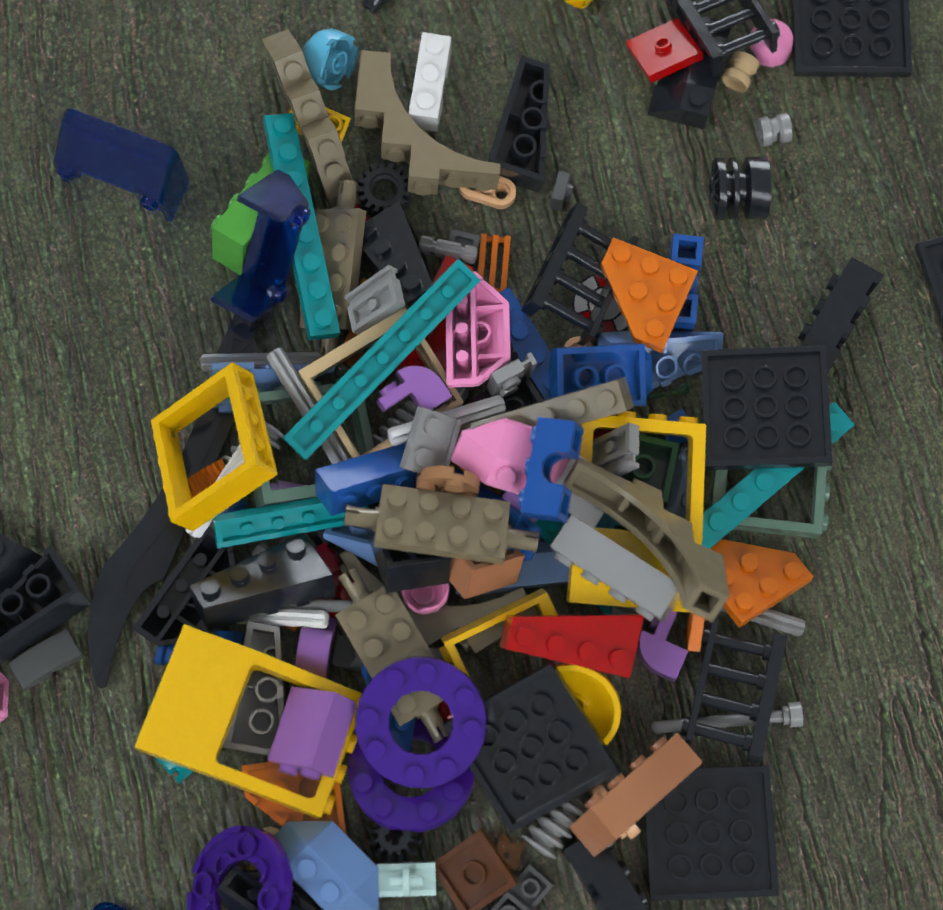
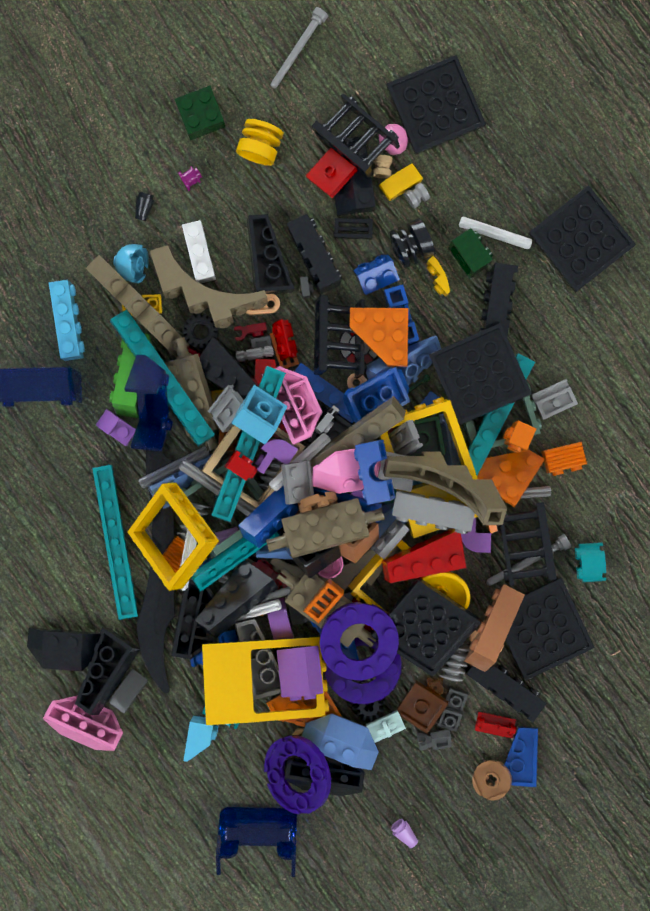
camera: 30 degrees left, 10 degrees up
none -> medium azure brick [49,280,85,361]
none -> teal plate [92,465,139,620]
none -> medium lavender brick [96,409,138,446]
none -> medium azure slope [183,715,219,762]
none -> red brick [225,450,258,481]
none -> medium azure slope [231,385,287,444]
none -> dark red plate [234,322,267,341]
none -> red hinge [272,319,298,361]
none -> black wedge [286,214,342,295]
none -> orange slope [303,578,344,623]
none -> black tile [334,218,373,239]
none -> blue bracket [354,254,400,295]
none -> light grey plate [371,519,410,559]
none -> yellow slope [379,163,423,201]
none -> yellow slope [426,255,450,297]
none -> dark green brick [448,228,493,279]
none -> white axle [459,216,532,249]
none -> orange brick [503,420,537,453]
none -> light grey plate [531,379,578,420]
none -> orange brick [542,442,587,476]
none -> teal brick [575,542,606,583]

